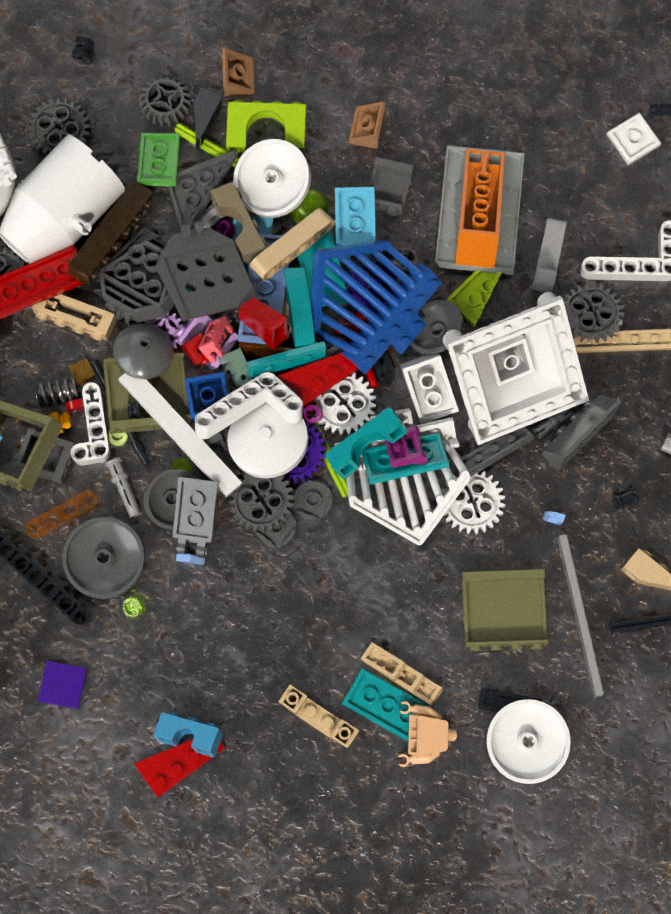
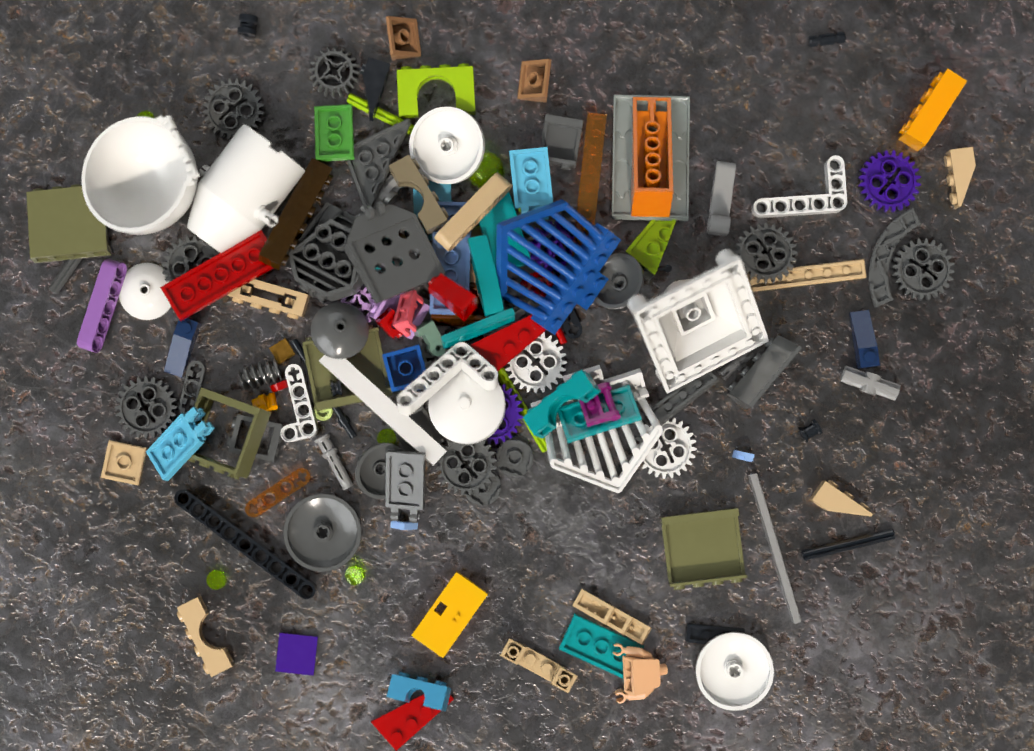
camera: 10 degrees left, 10 degrees up
magenta bush [216,220,236,239] -> none
magenta bush [303,405,323,424] -> none
white slope [399,353,459,424] -> none
white tile [607,113,661,165] -> none
none -> yellow brick [411,571,488,658]
none -> clear orange tile [572,113,607,257]

